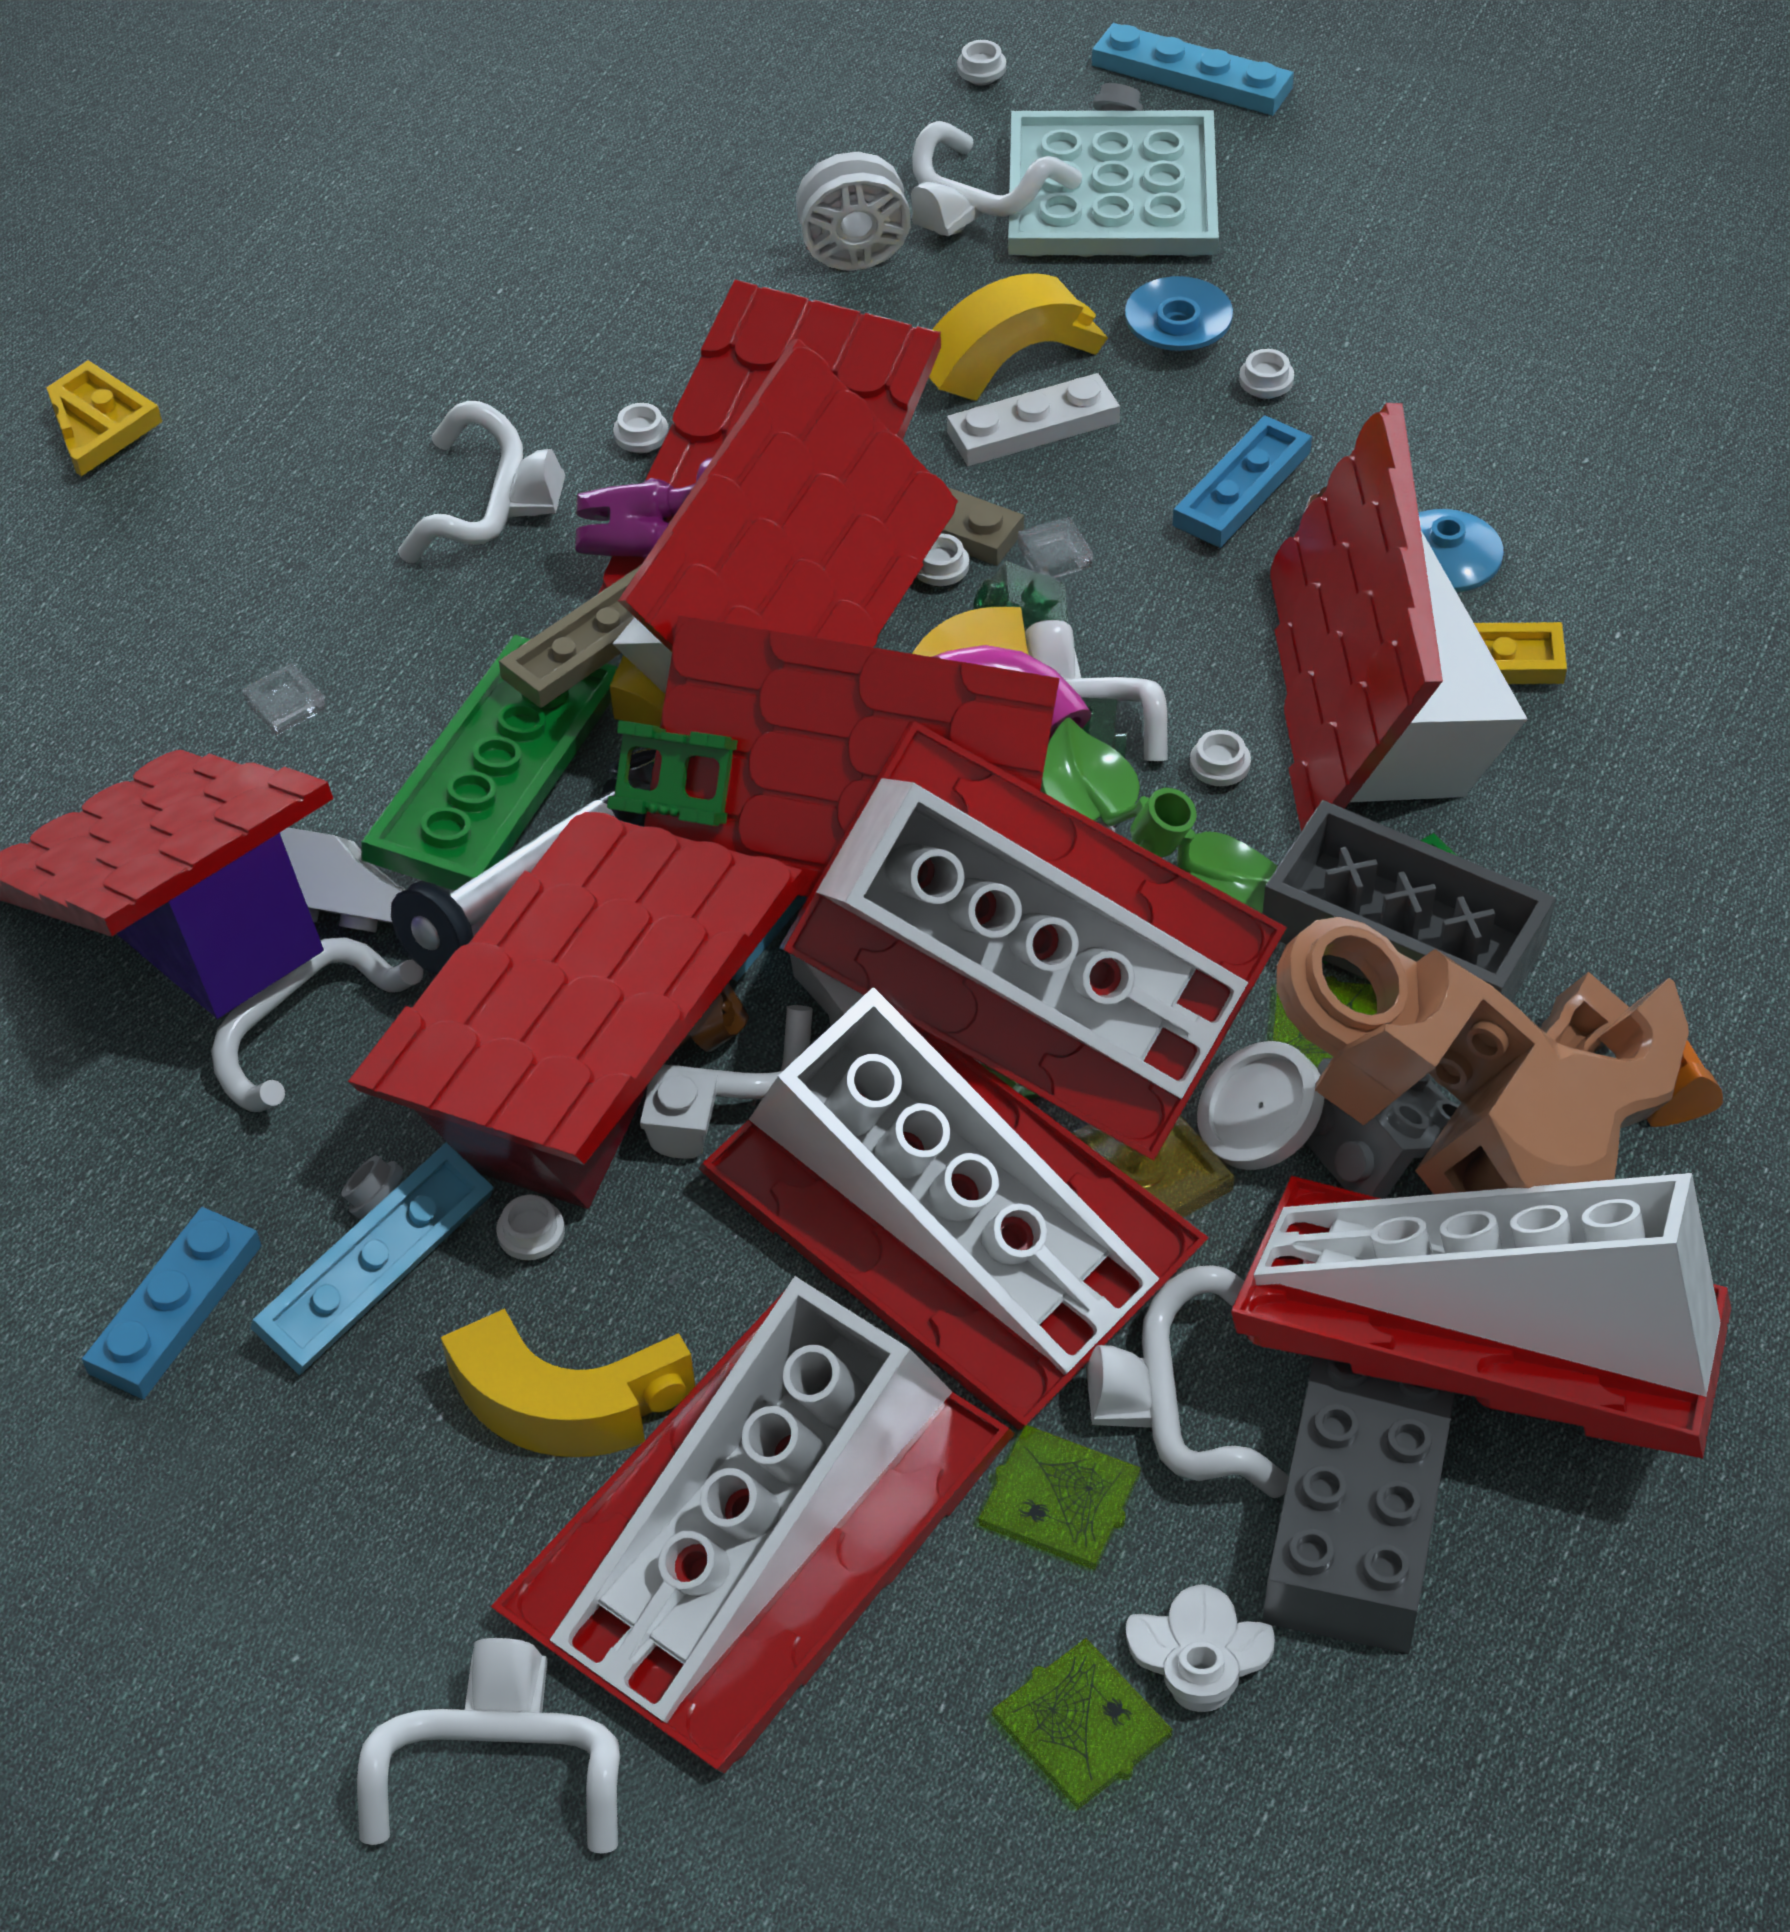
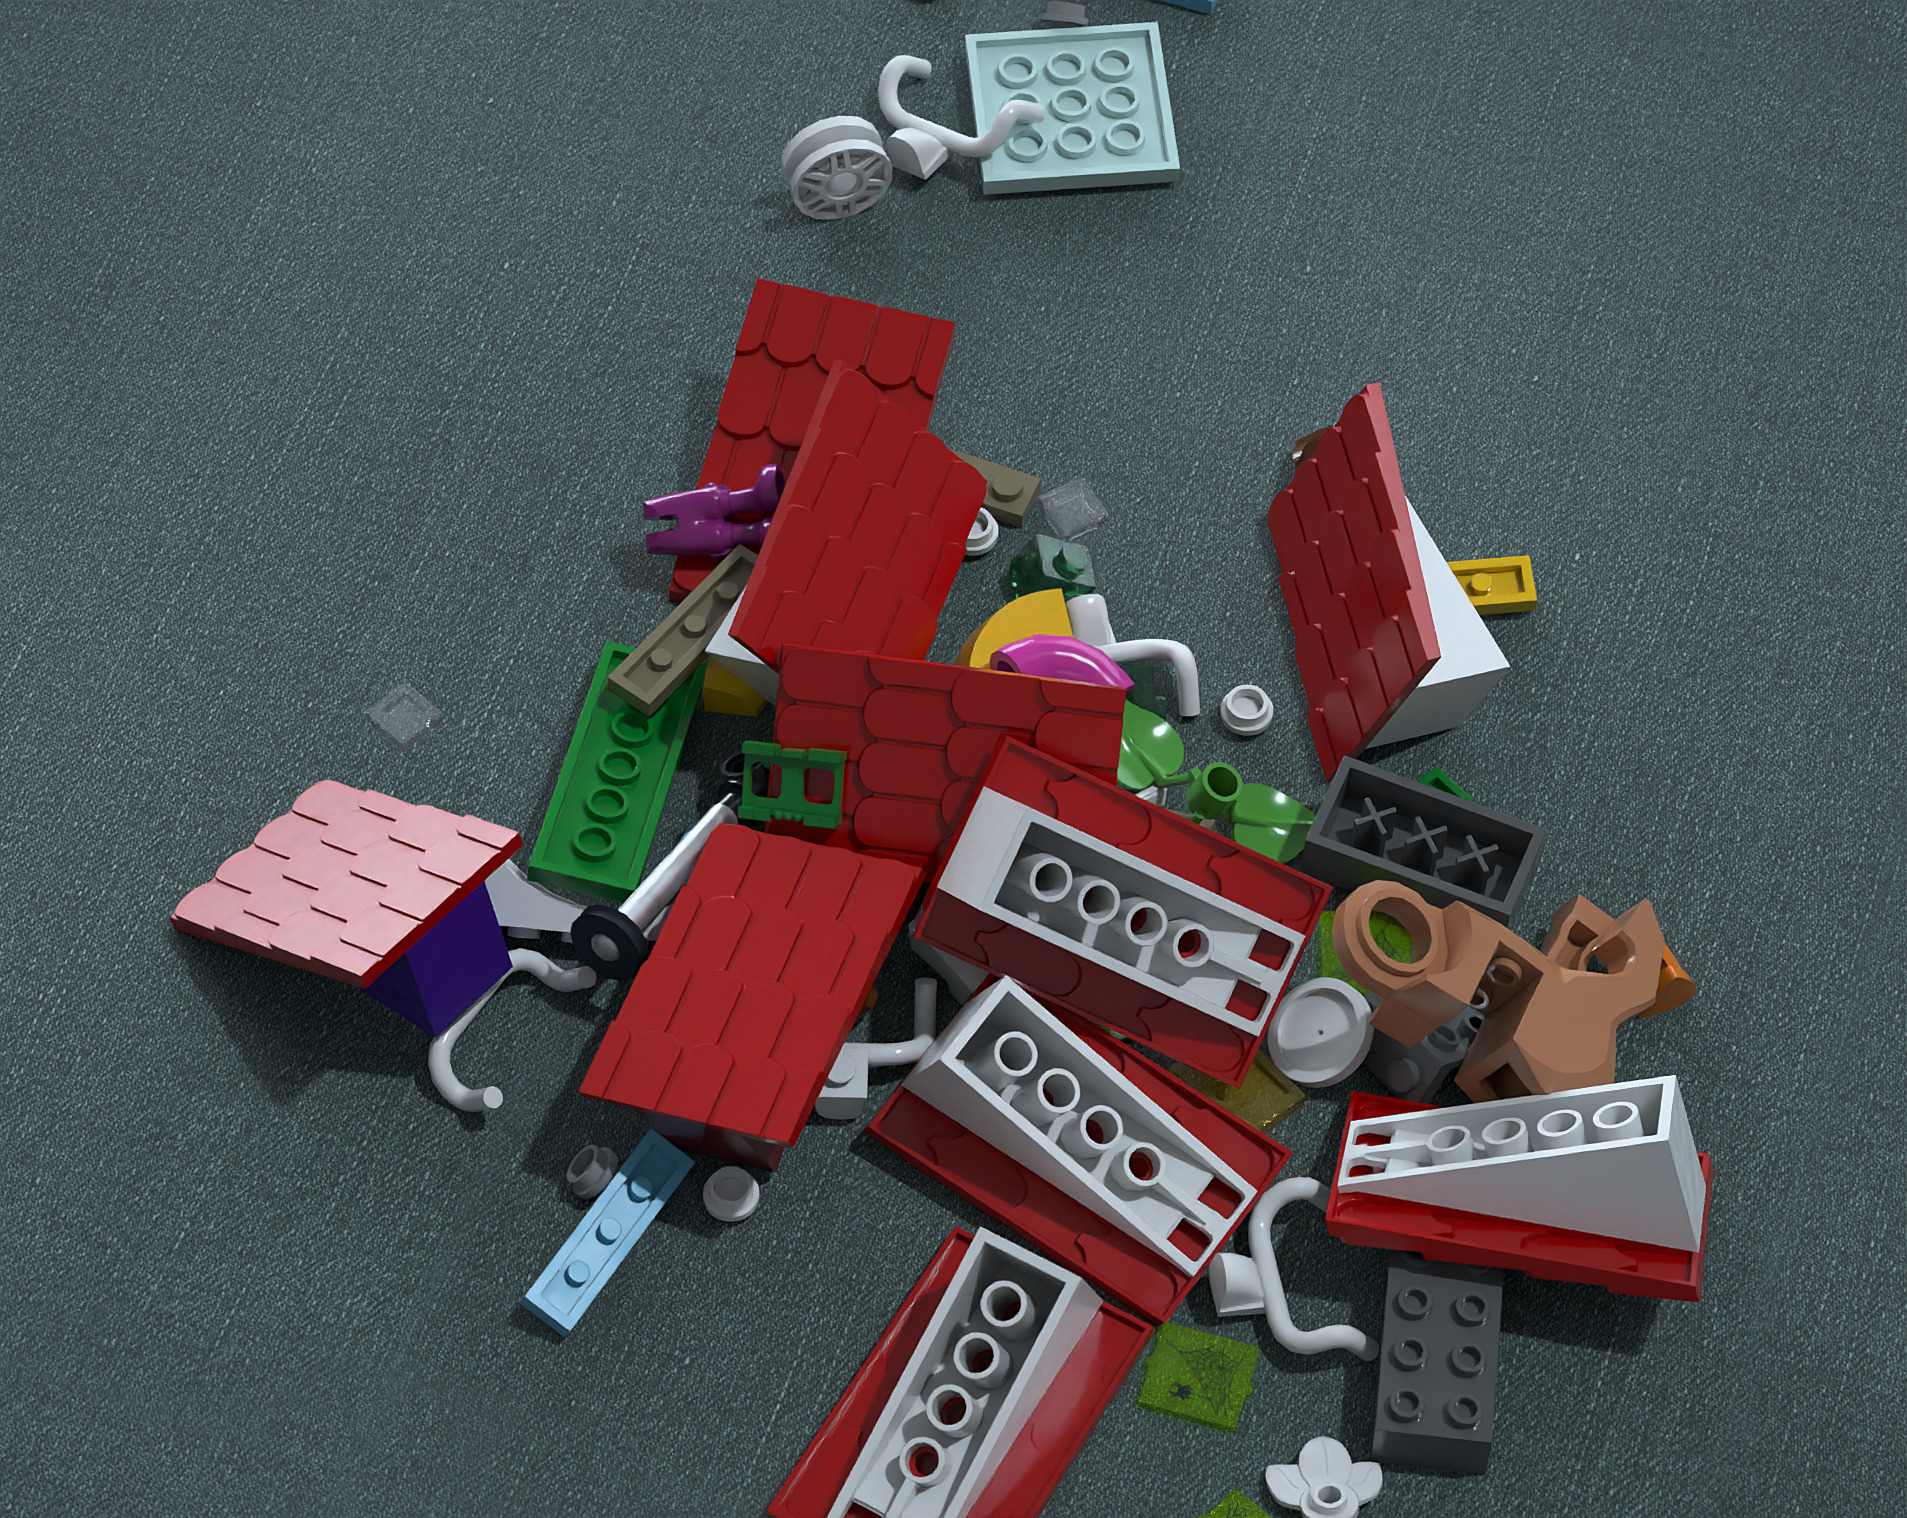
camera: 10 degrees left, 5 degrees up
yellow wing [46,360,162,477] -> none
dark azure plate [82,1207,262,1400] -> none
white piece [398,401,565,563] -> none
yellow arch [440,1308,696,1457] -> none
white plate [613,403,669,453] -> none
yellow arch [929,273,1108,401] -> none
white plate [947,373,1120,466] -> none
dark azure dish [1125,276,1233,351] -> none
dark azure plate [1173,415,1312,548] -> none
white plate [1239,349,1294,399] -> none
dark azure dish [1419,509,1503,593] -> none

